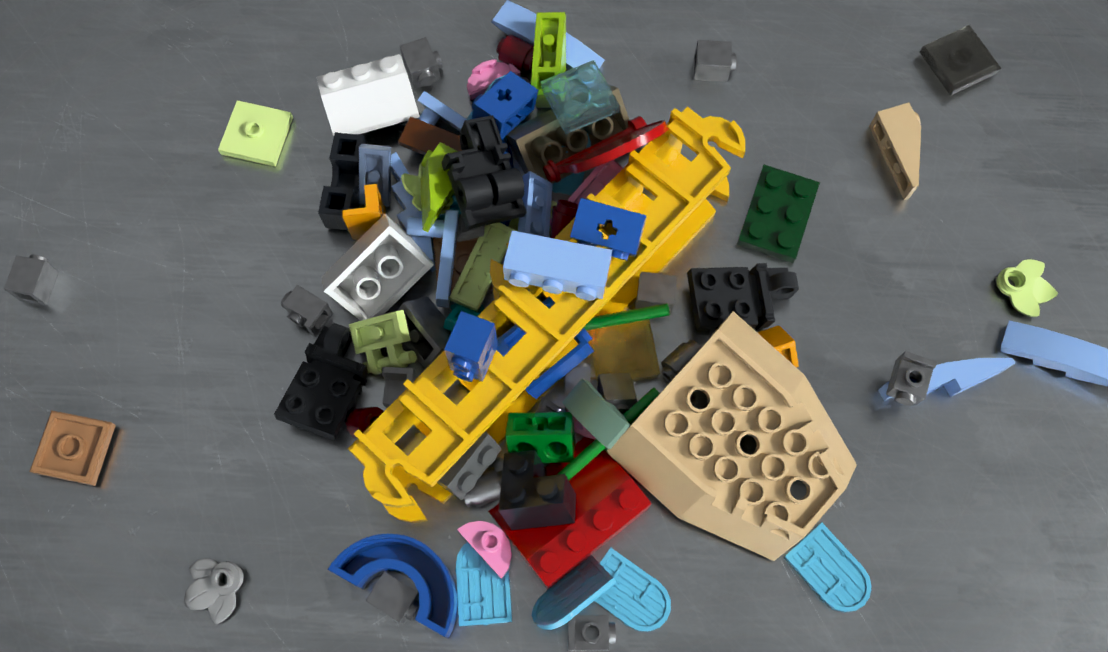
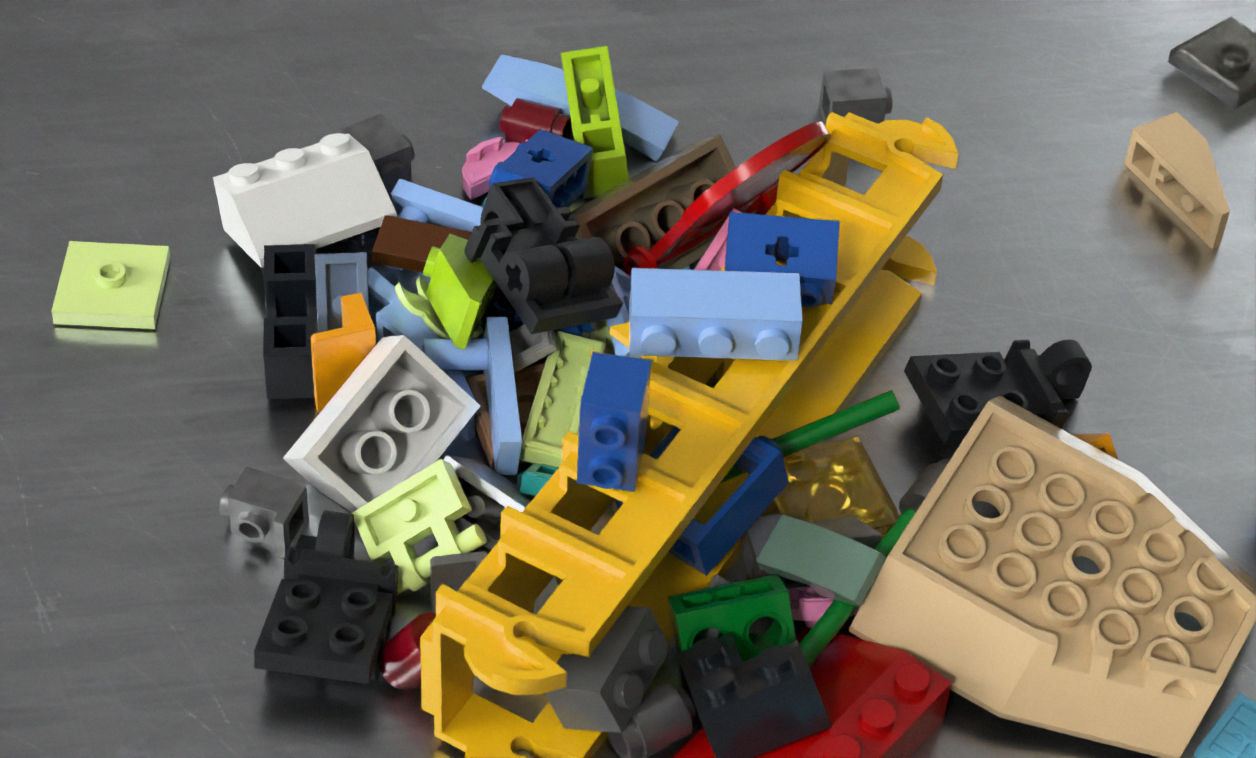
camera: 15 degrees left, 25 degrees down
clear light blue plate [541,60,620,134] -> none
flat silver panel [635,272,677,315] -> none
dark green plate [737,164,820,263] -> none

